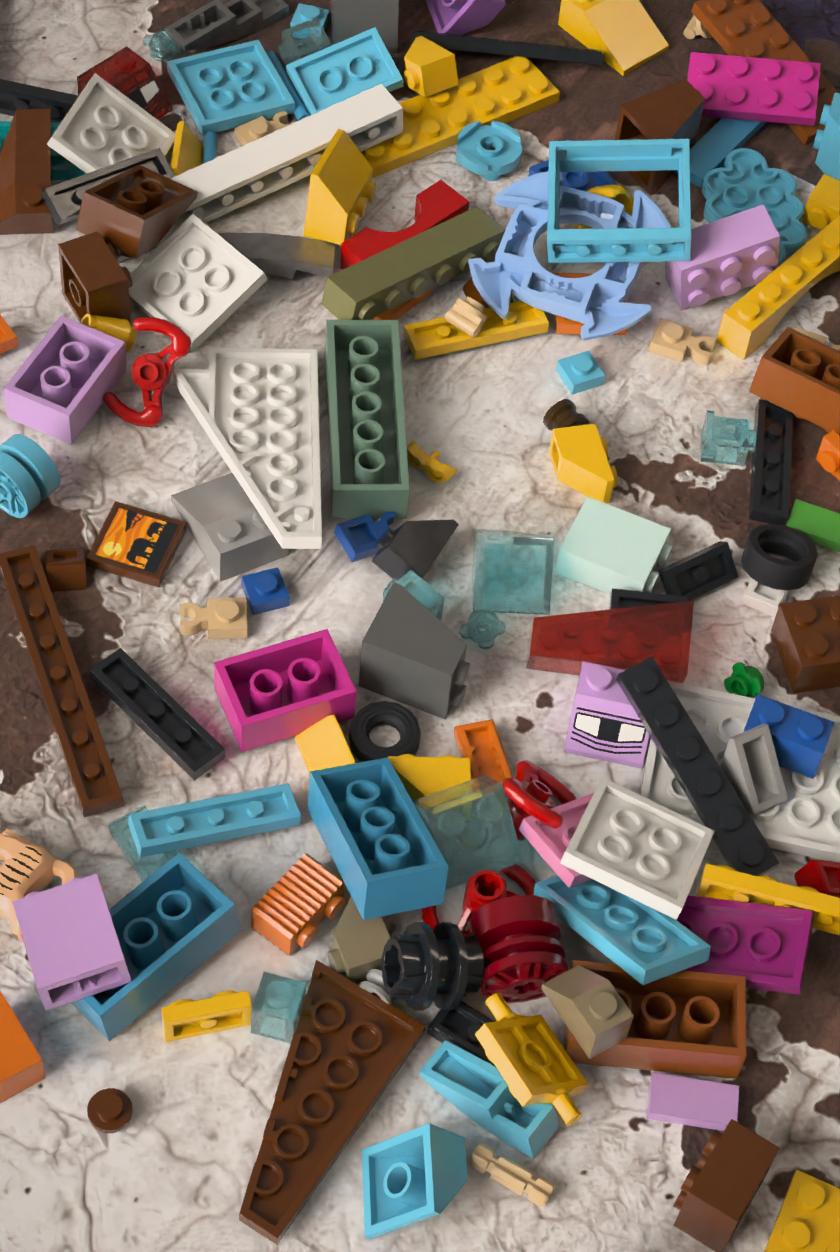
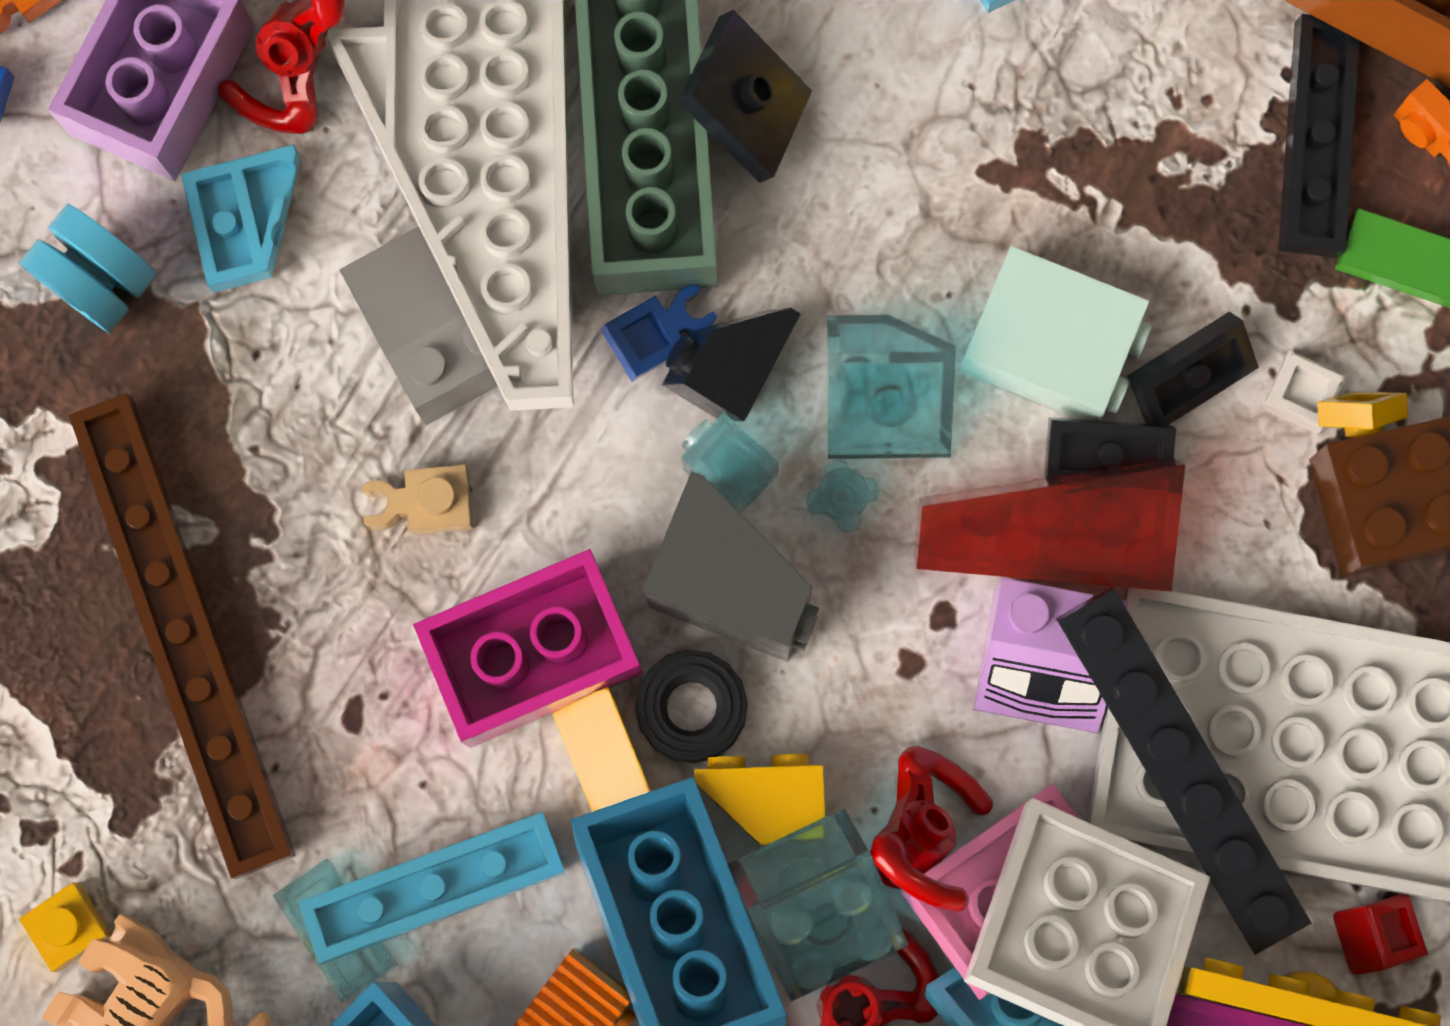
camera: 10 degrees right, 25 degrees up
reddish brown slope [45,548,87,592] -> none
tile [86,501,187,587] -> none
black plate [89,648,225,781] -> none
blue plate [241,567,290,615] -> none
yellow piece [407,440,458,483] -> none
orange plate [454,719,513,801] -> none
dark brown wheel [543,399,589,431] -> none
yellow slope [549,423,618,504] -> none
clear light blue brick [701,410,756,466] -> none
light grey slope [720,723,788,815] -> none
green plate [724,662,764,698] -> none
black tyre [741,524,818,591] -> none
blue brick [744,694,834,779] -> none
none -> medium azure wing [181,144,301,293]
none -> black plate [678,9,812,183]
none -> yellow plate [1317,391,1408,438]

